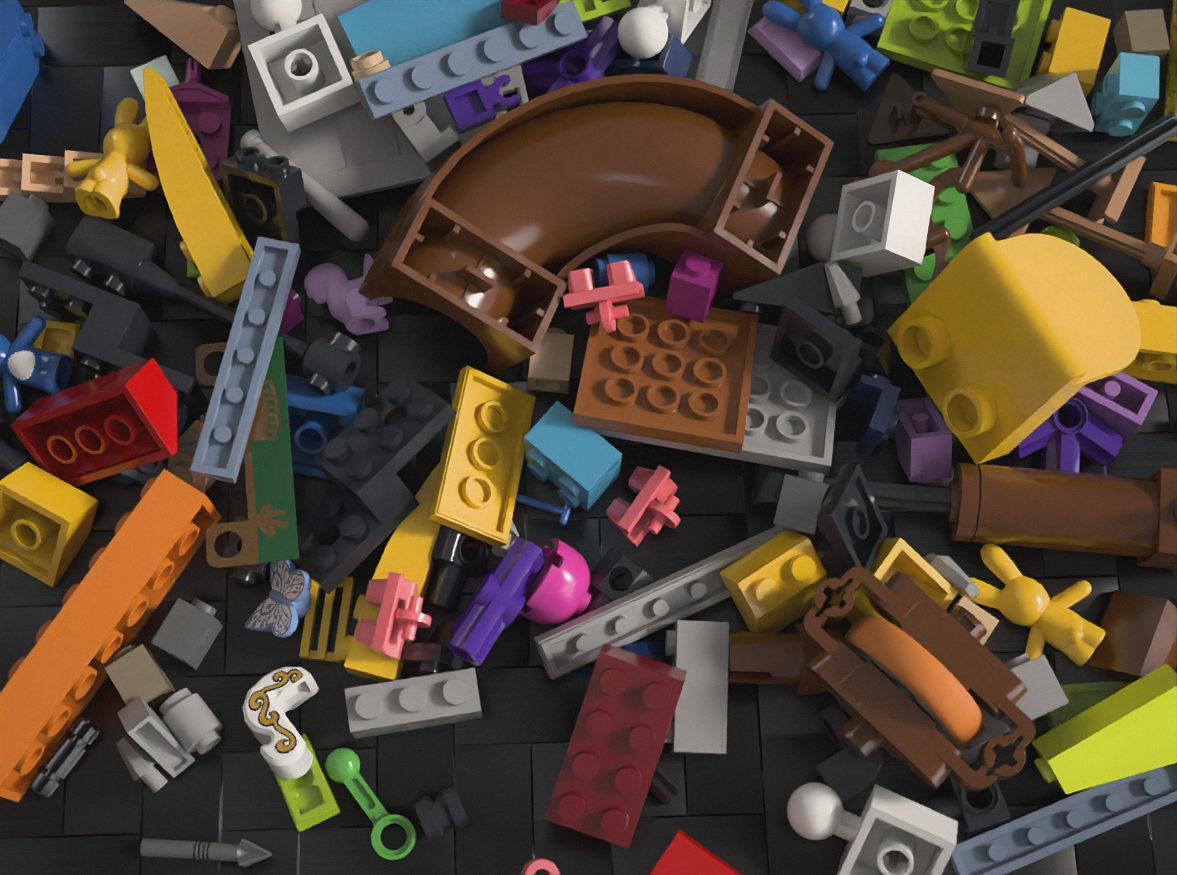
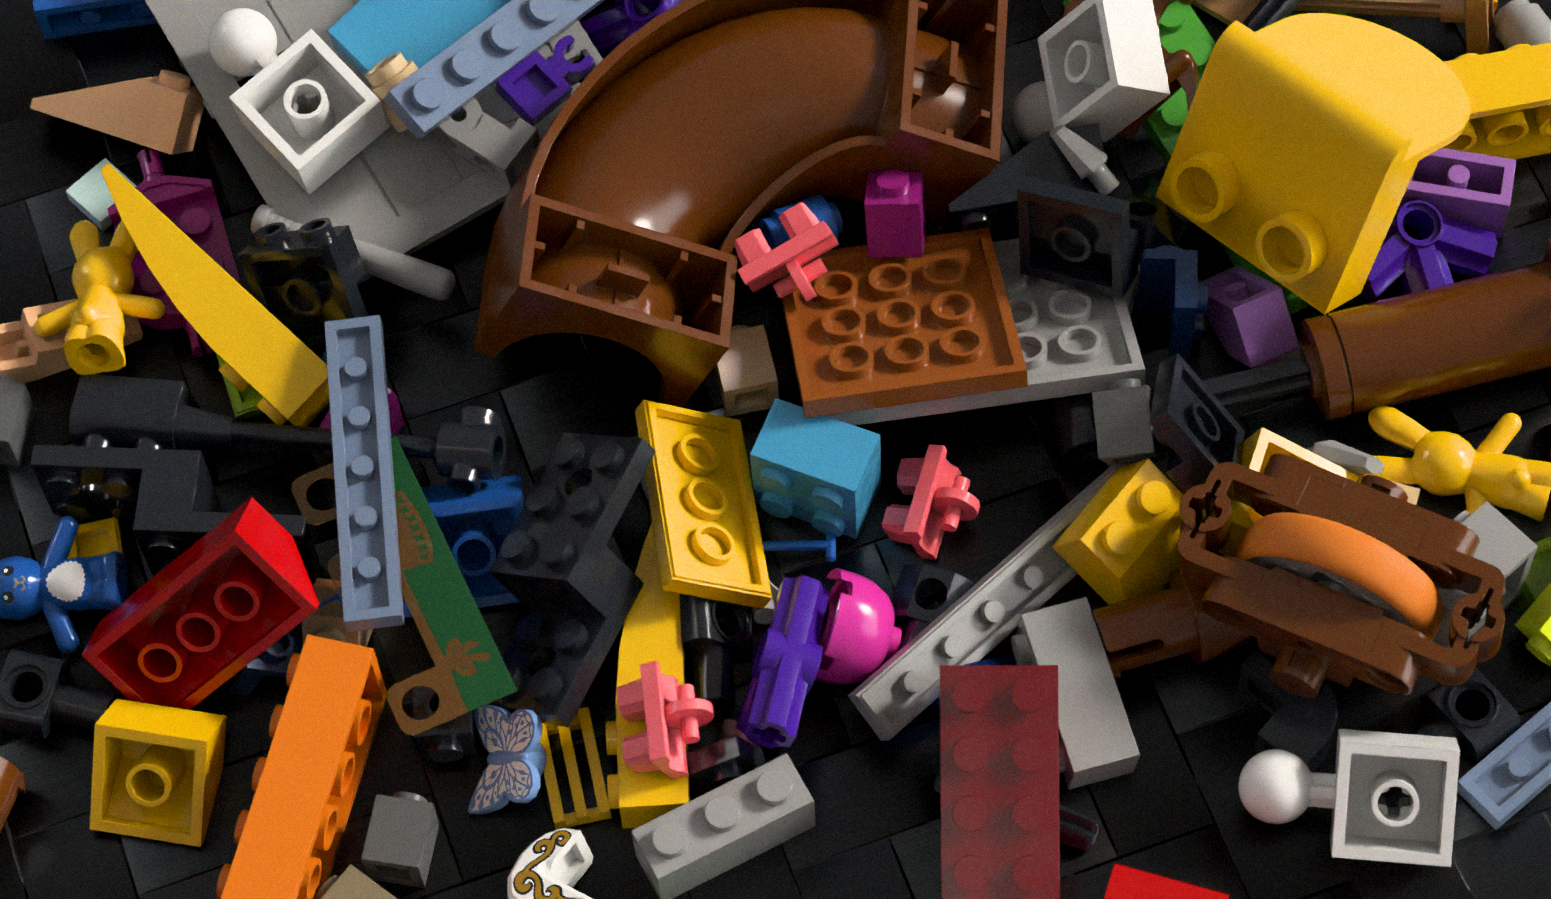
camera: 10 degrees left, 10 degrees down
lavender animal [304,254,393,335] -> none

